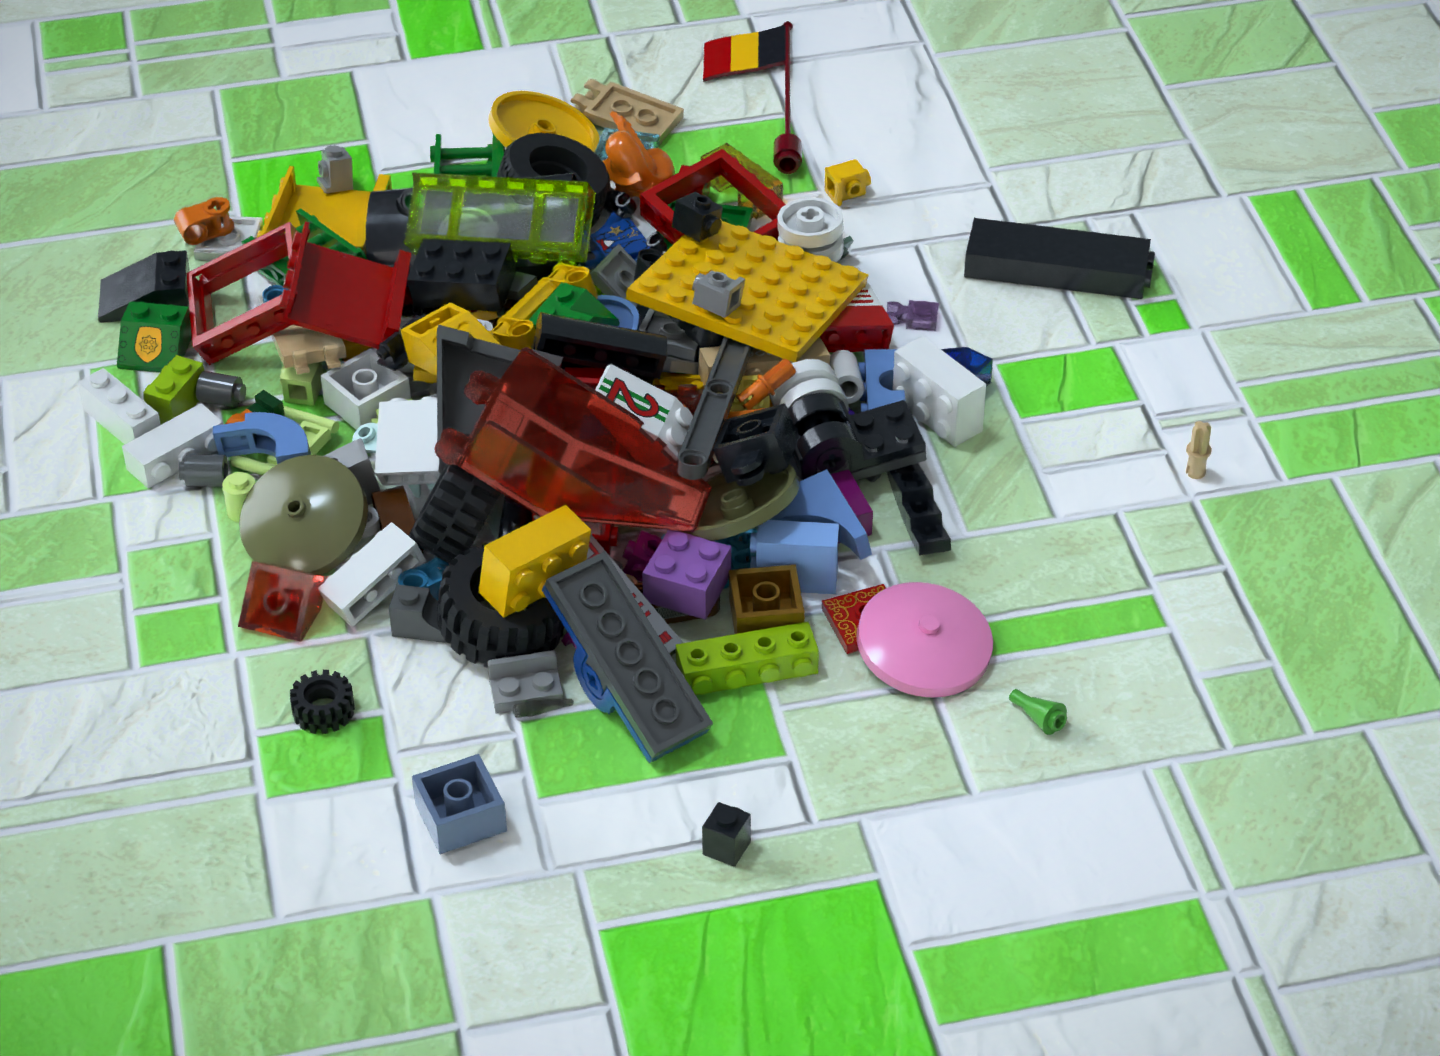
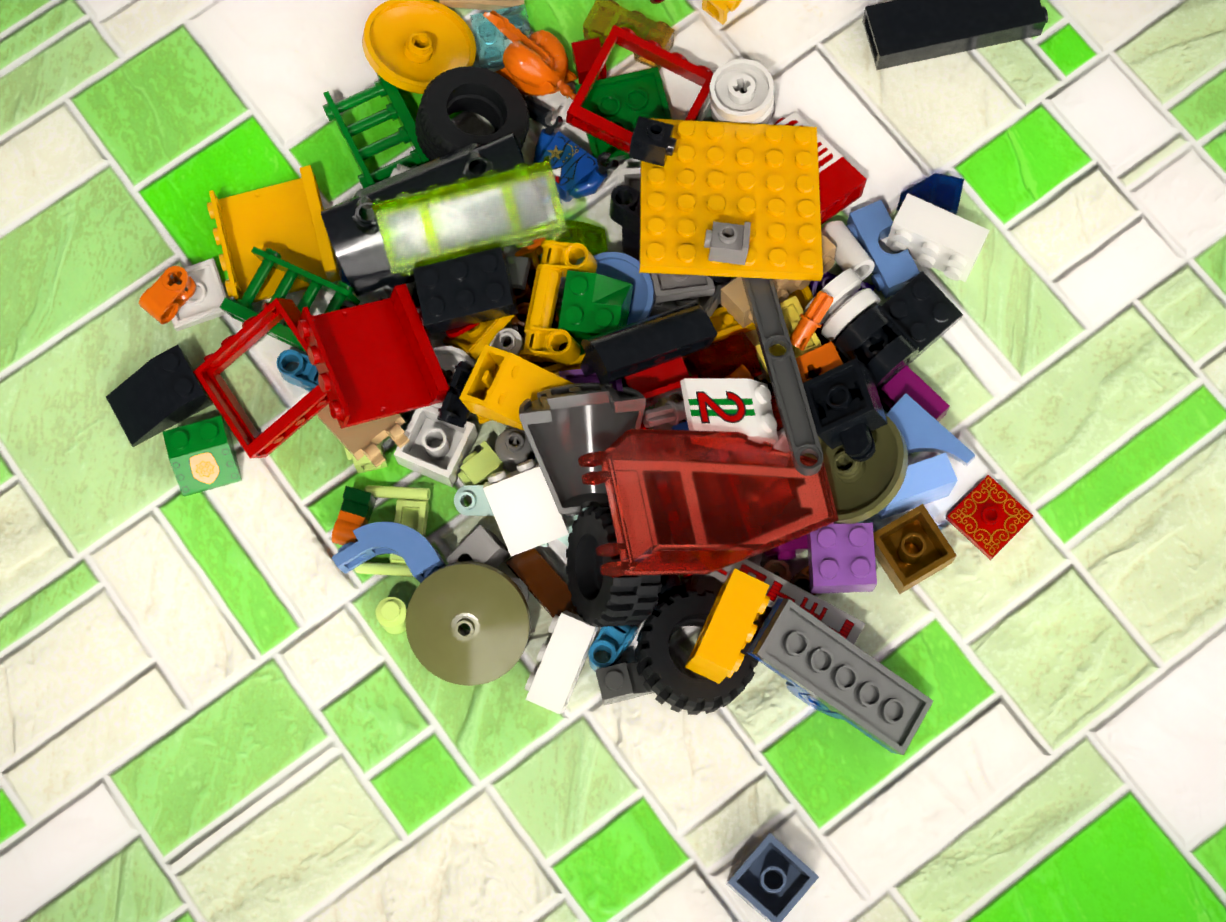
camera: 20 degrees left, 30 degrees up
white brick [78,368,161,445] -> none
white brick [122,403,223,489] -> none
lime brick [143,355,204,425] -> none
dark grey brick [179,455,228,487] -> none
dark grey brick [196,371,246,408] -> none
clear red slope [238,561,328,642] -> none
black tyre [290,670,355,734] -> none
light grey brick [317,145,353,194] -> none
light grey bracket [488,650,564,714] -> none
clear smoke helmet [513,699,574,718] -> none
light grey plate [590,244,638,307] -> none
lime brick [675,621,819,695] -> none
black brick [702,802,751,867] -> none
bright pink dish [857,582,993,698] -> none
clear purple plate [887,300,939,331] -> none
black slope [887,463,951,556] -> none
bright green cone [1009,689,1067,735] -> none
tan axle [1185,421,1212,479] -> none

